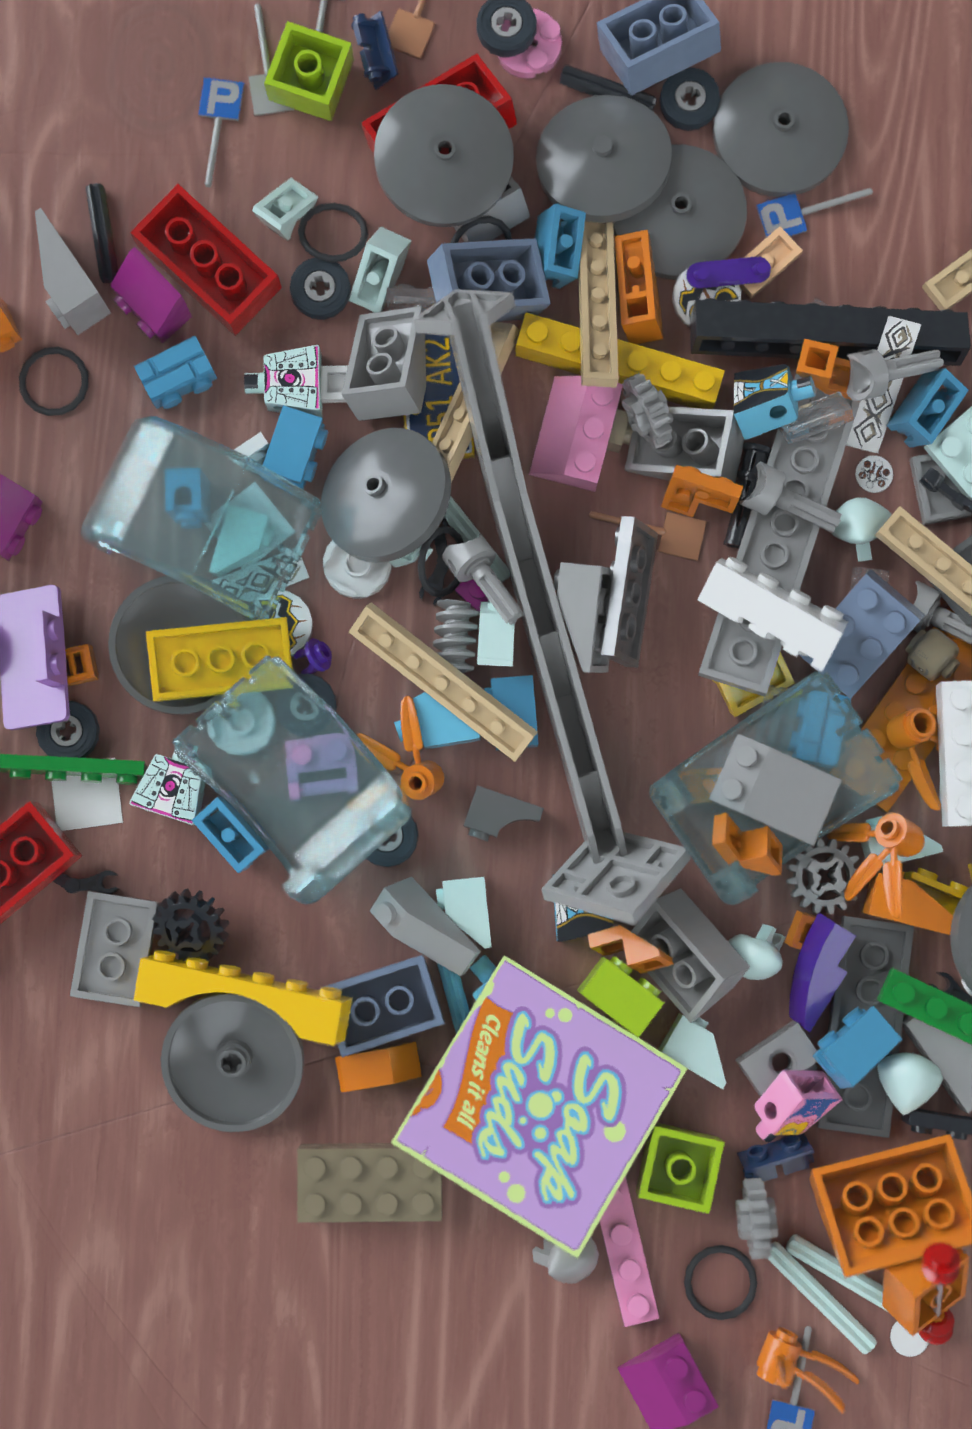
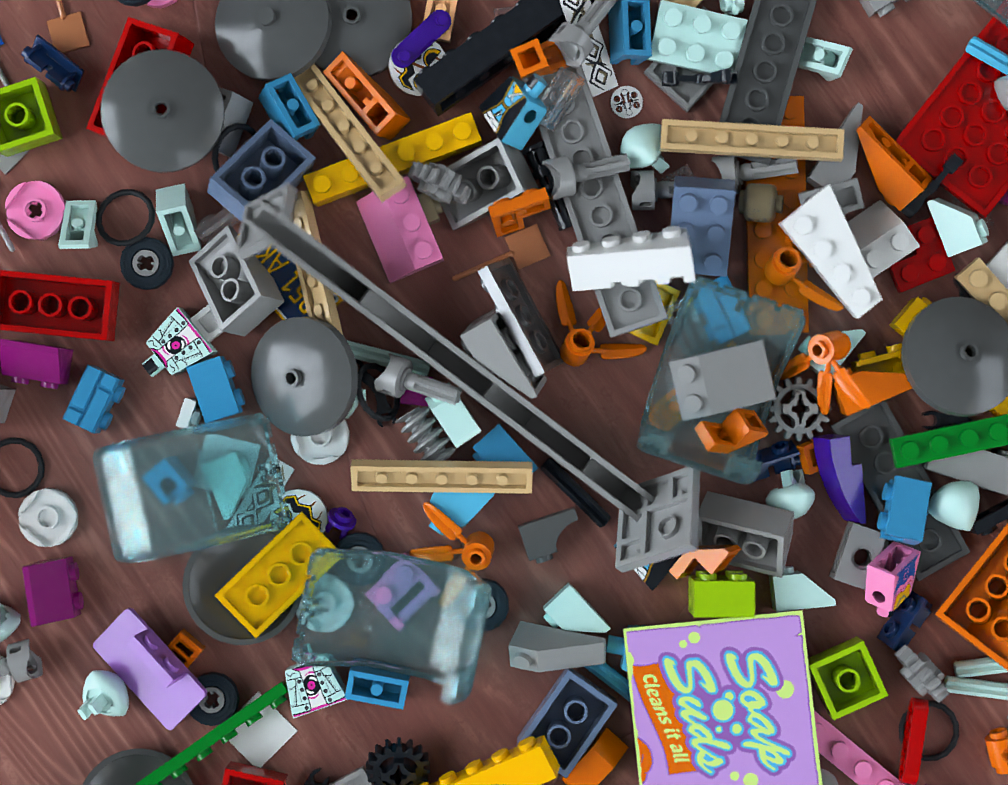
camera: 35 degrees left, 5 degrees up
none -> bright pink plate [5,181,66,240]
none -> white tile [18,488,79,547]
none -> black axle [540,458,611,528]
none -> orange plant [556,280,647,367]
none -> light grey piece [630,170,674,211]
none -> dark blue hinge [736,440,801,483]
none -> red beam [898,697,929,785]

